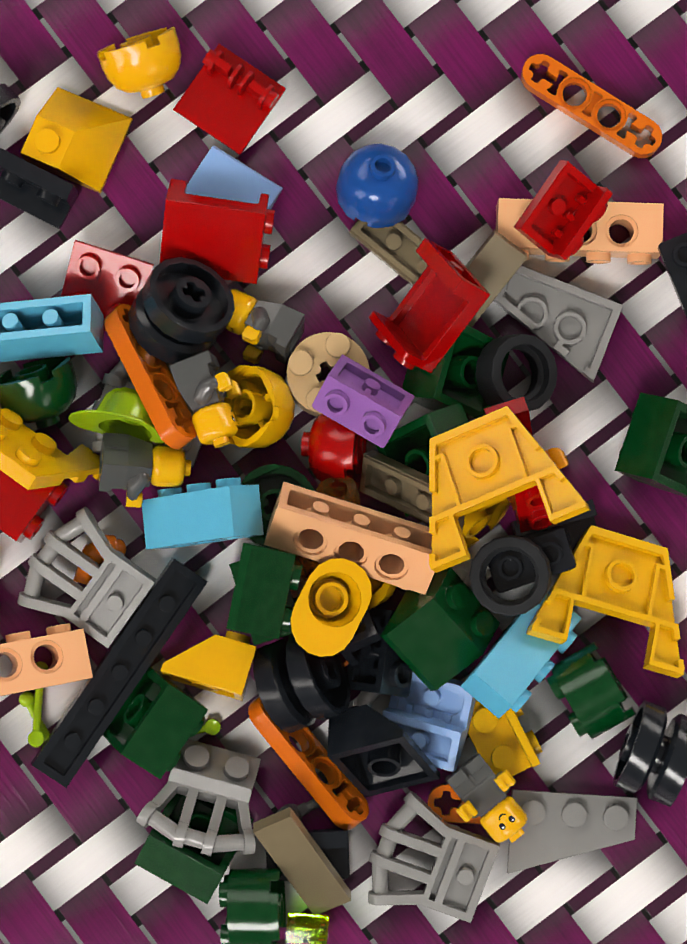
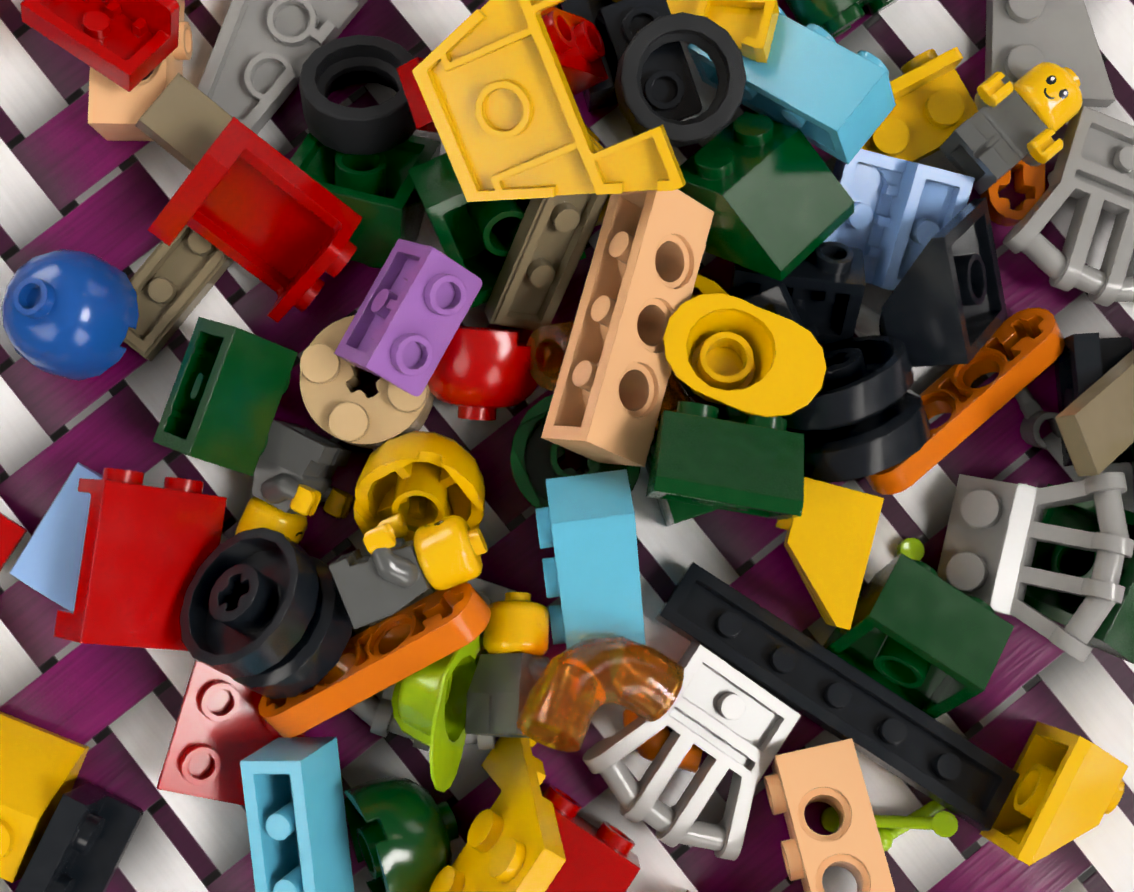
camera: 90 degrees left, 0 degrees up
none -> dark green slope [153,317,298,476]
none -> clear orange cylinder [516,636,684,752]
none -> yellow slope [980,721,1128,866]

